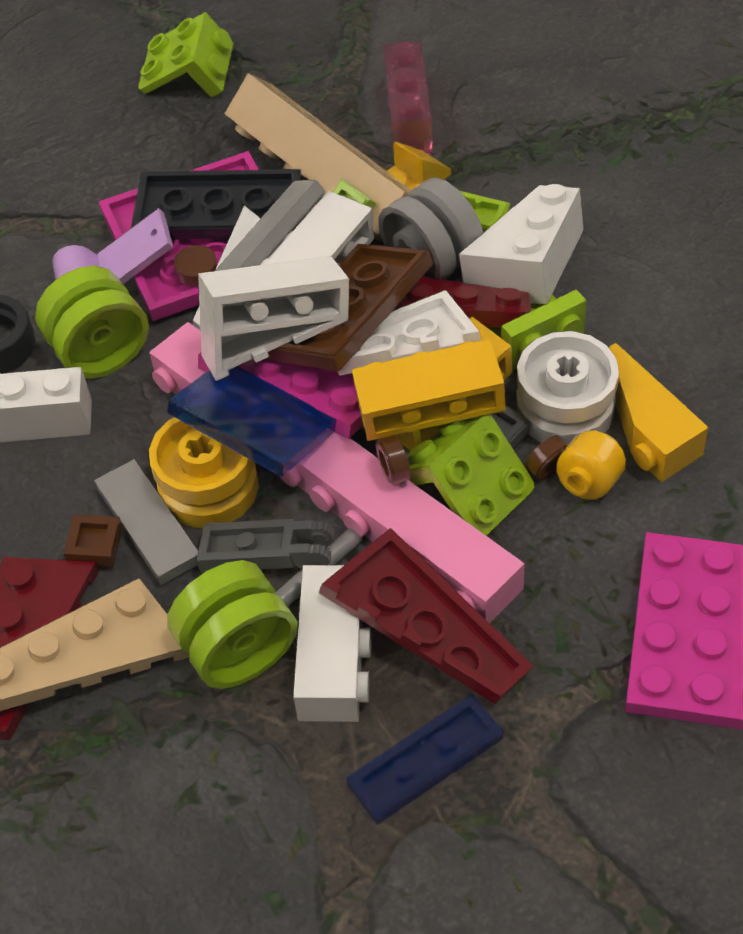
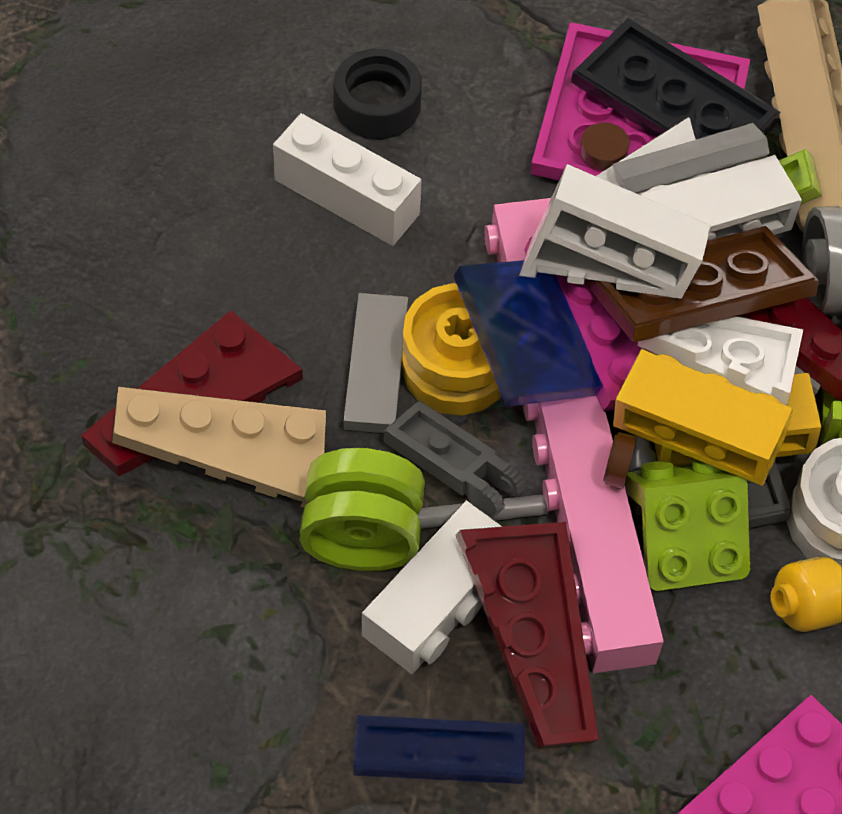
camera: 30 degrees right, 5 degrees up
lime wheel [35,265,149,379] -> none
lavender door [52,208,173,284] -> none
reddish brown plate [63,514,123,567] -> none
reddish brown tile [525,435,568,480] -> none

